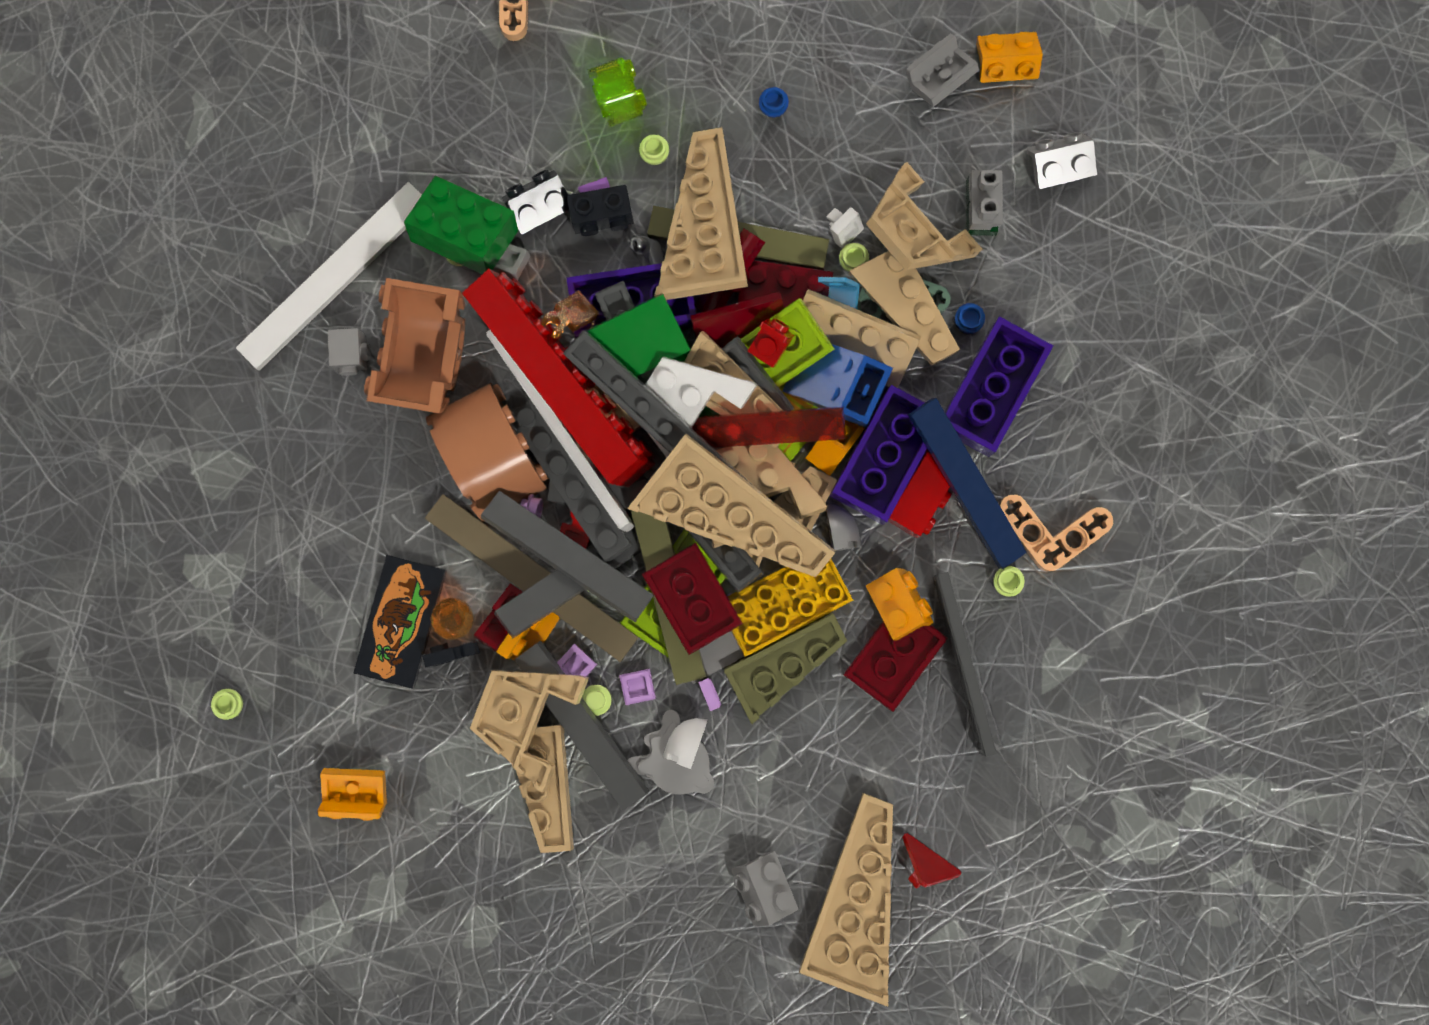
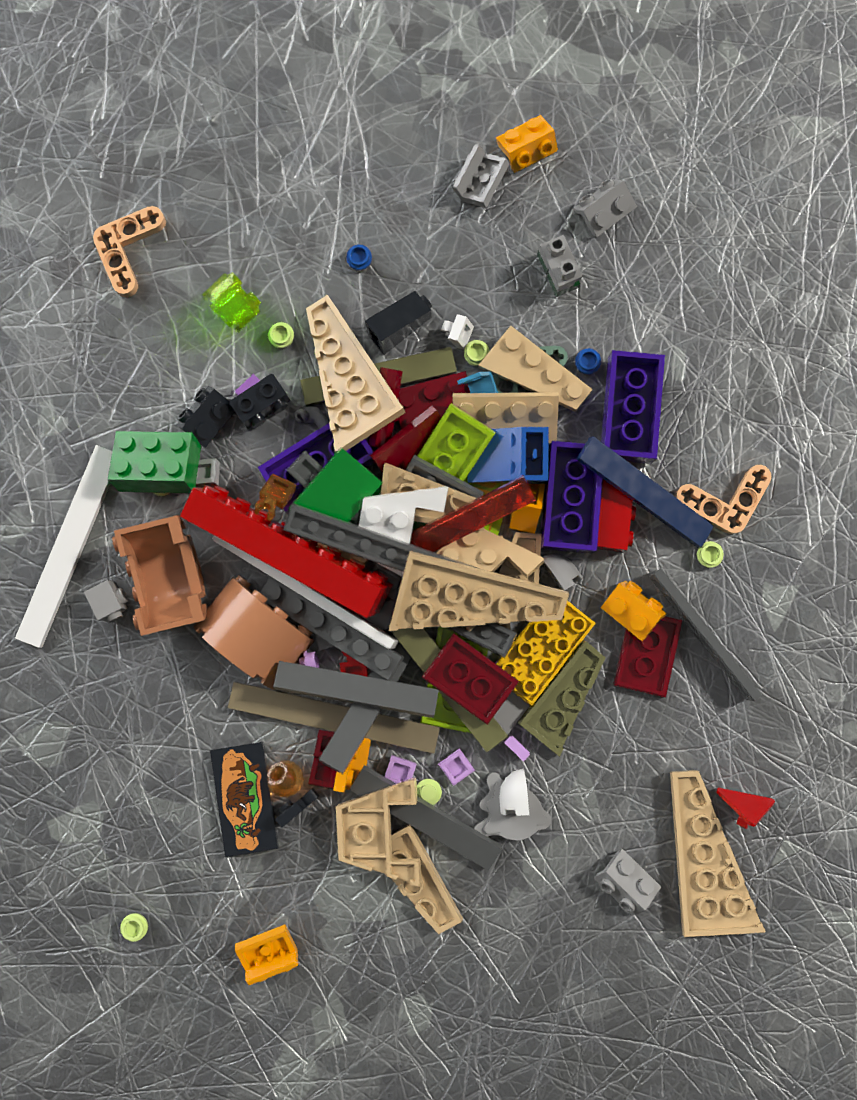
camera: 25 degrees left, 0 degrees up
red bracket [748,318,795,368] -> none
tan wing [866,162,983,270] -> none
none -> black slope [365,291,432,355]

